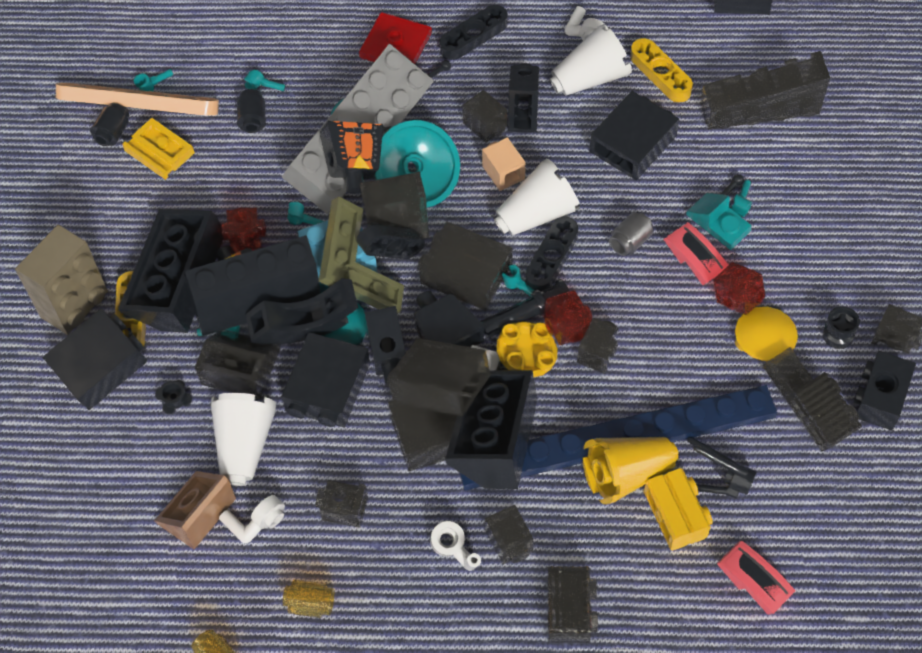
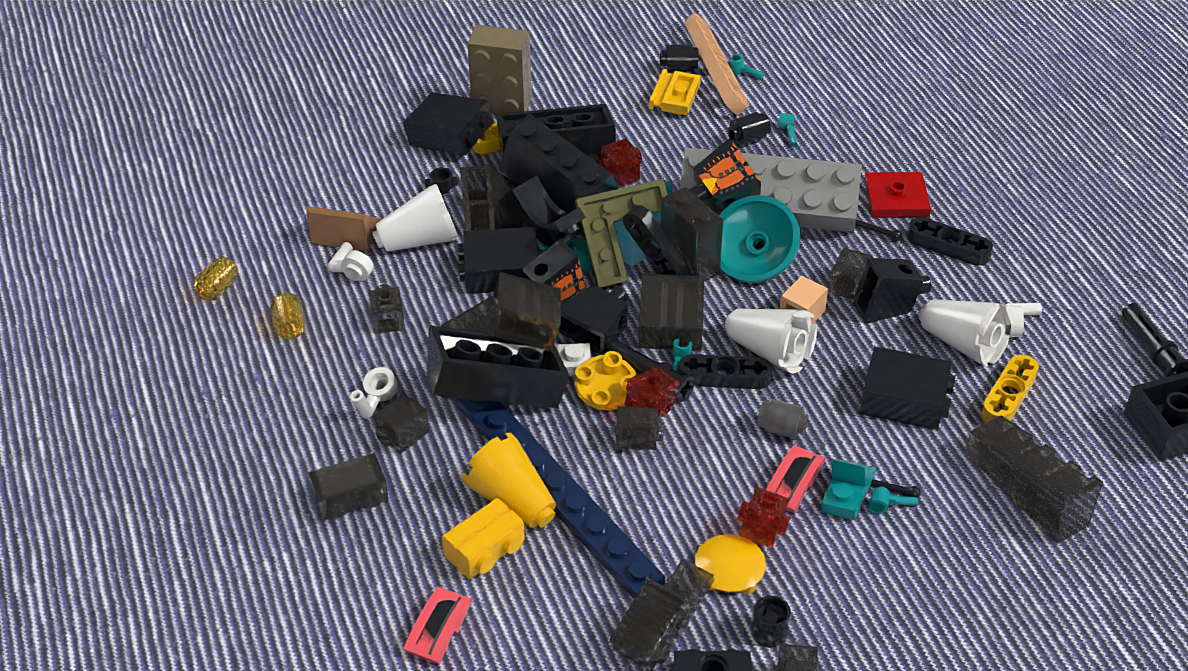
camera: 65 degrees right, 15 degrees down
black plant [687,437,756,499] -> none

